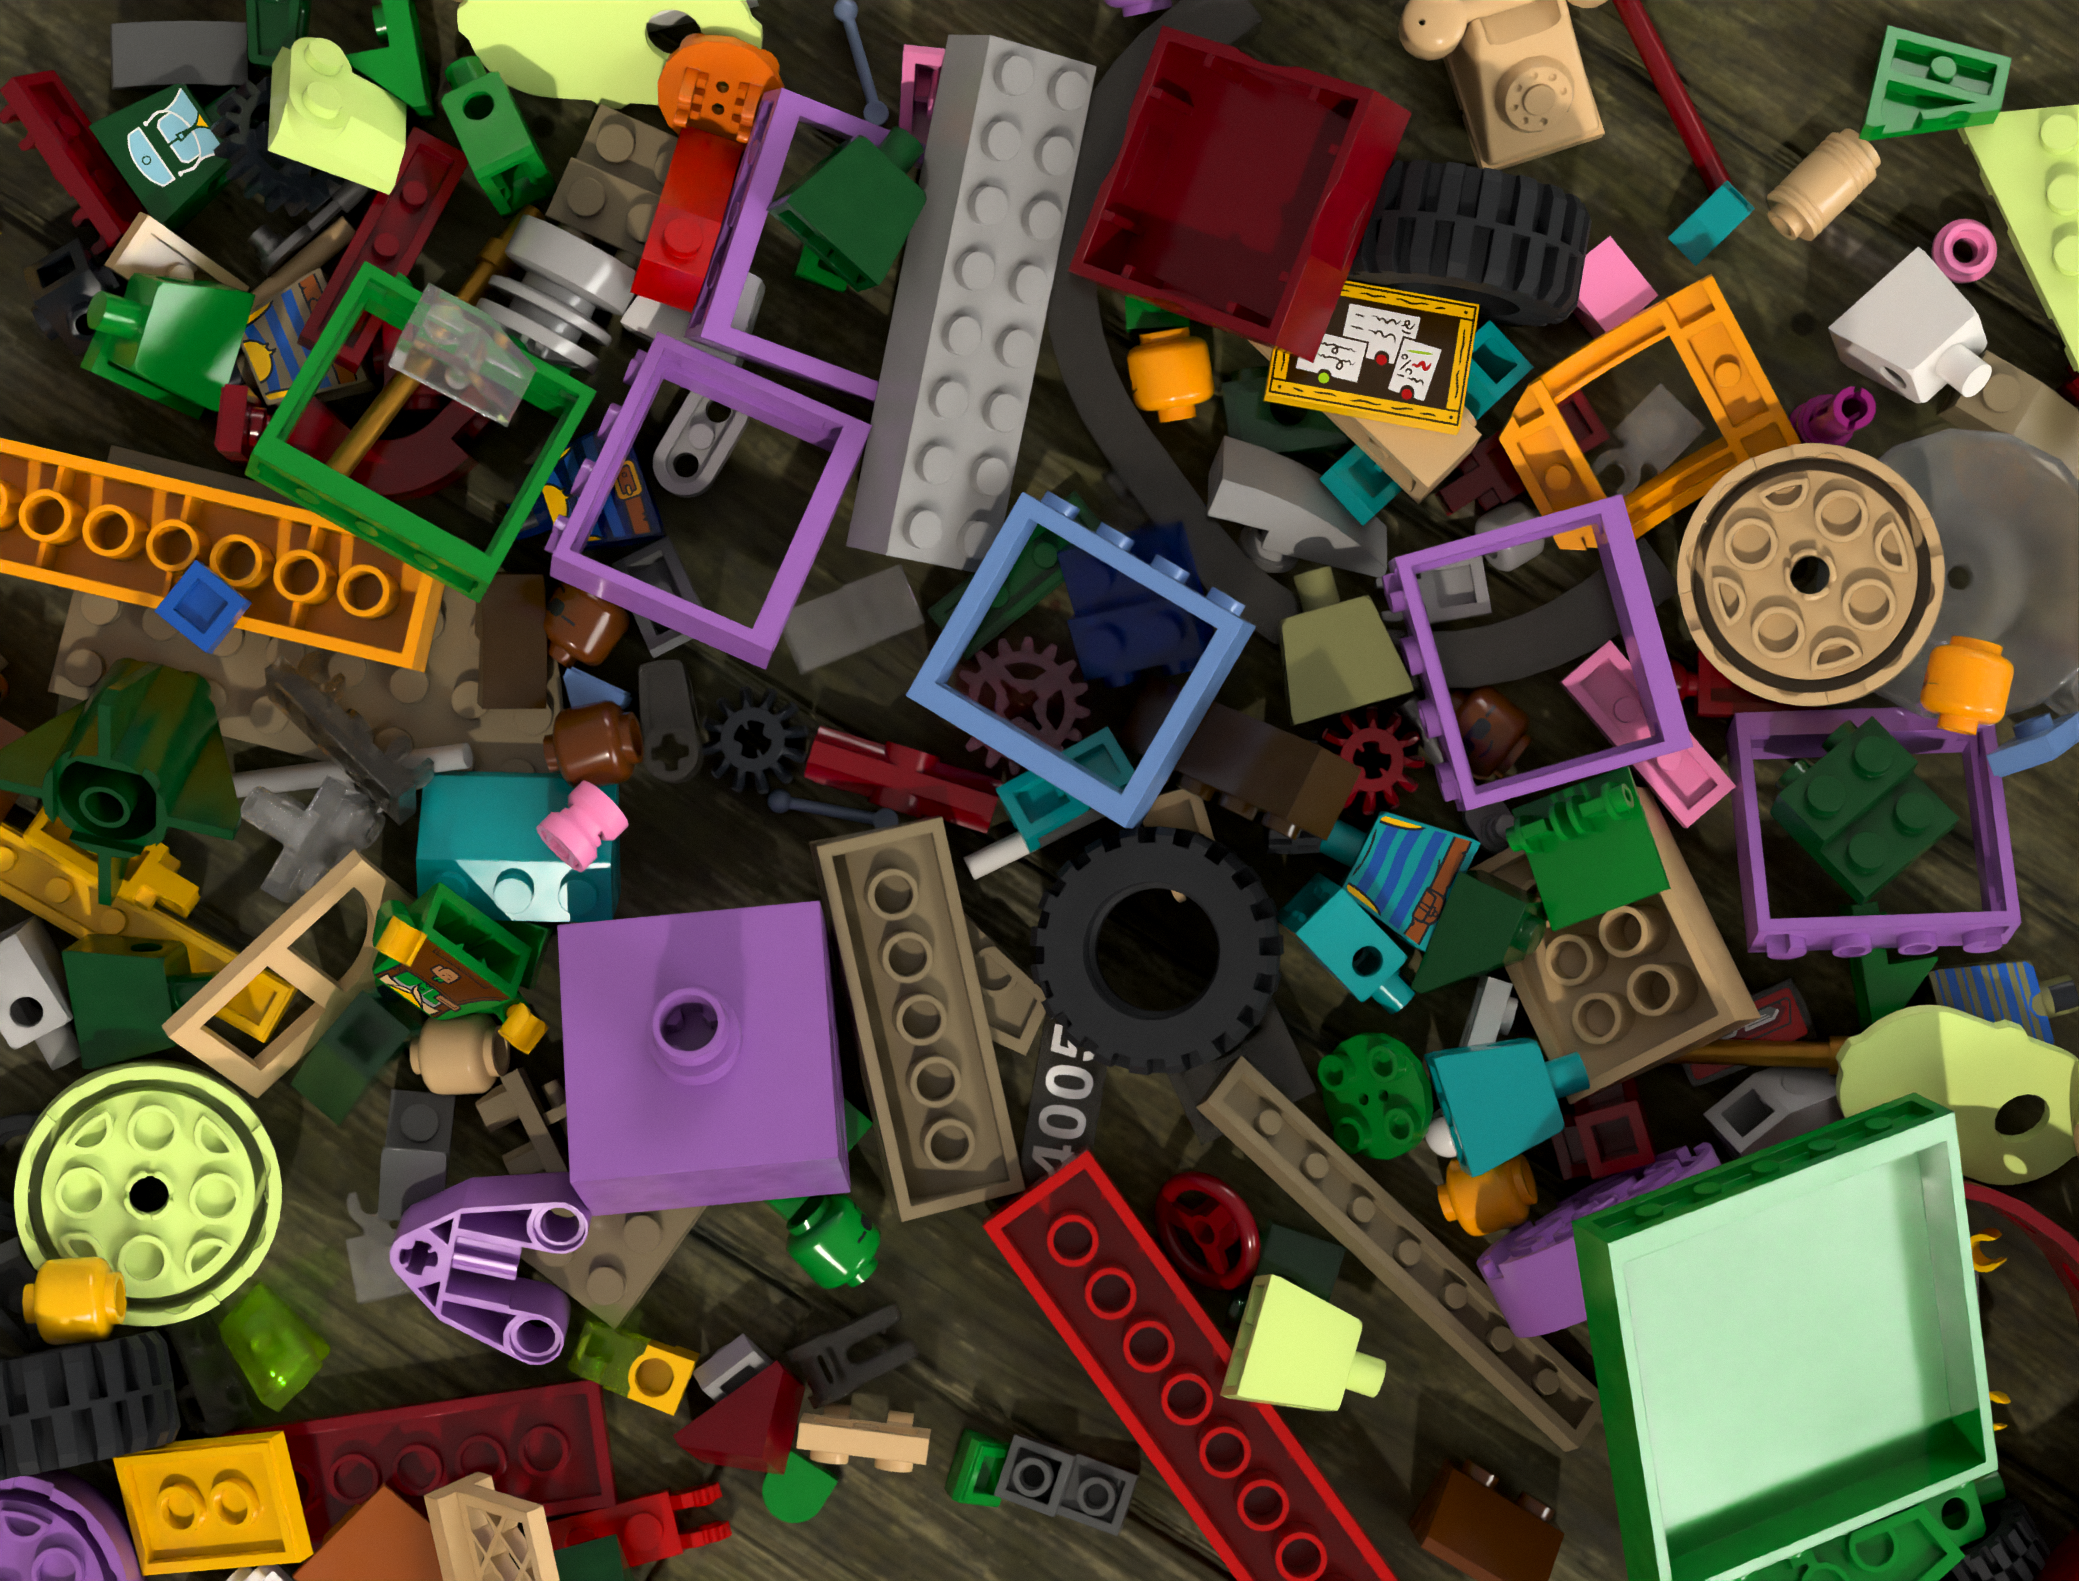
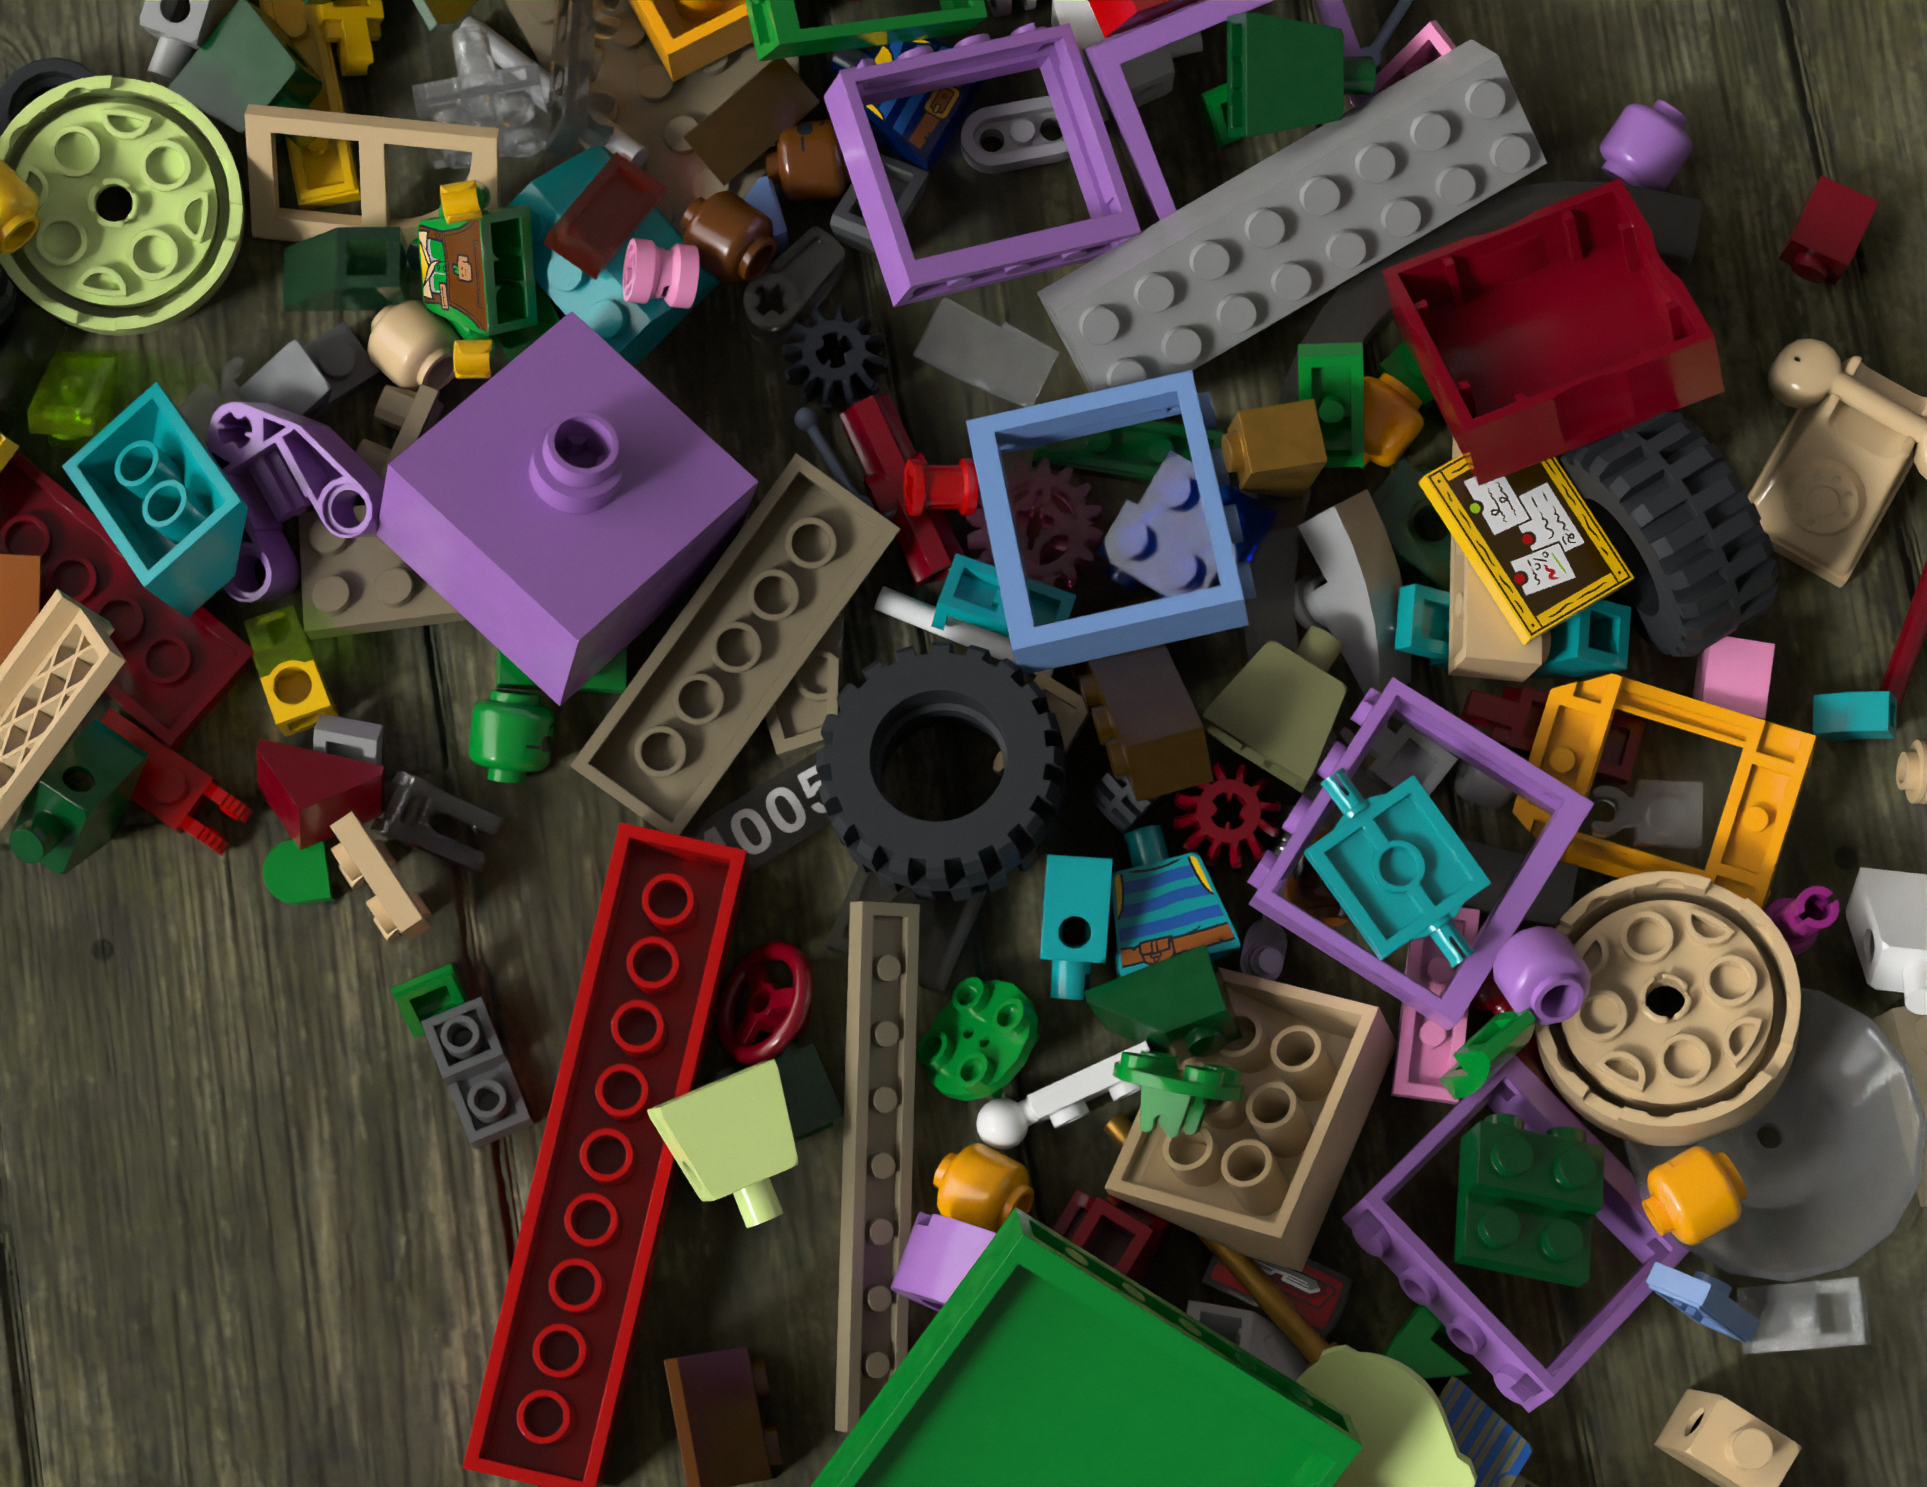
camera: 45 degrees right, 10 degrees down
teal torso [1424,1038,1590,1177] -> none
green hinge [1505,765,1671,931] -> none
none -> teal slope [62,382,248,618]
none -> clear red tile [544,152,668,280]
none -> red bush [903,458,978,516]
none -> green plate [1113,1050,1245,1138]
none -> pearl gold slope [1222,399,1327,498]
none -> green slope [1298,342,1364,468]
none -> teal plate [1303,768,1491,968]
none -> green slope [1439,1009,1536,1100]
none -> medium lavender head [1493,926,1591,1025]

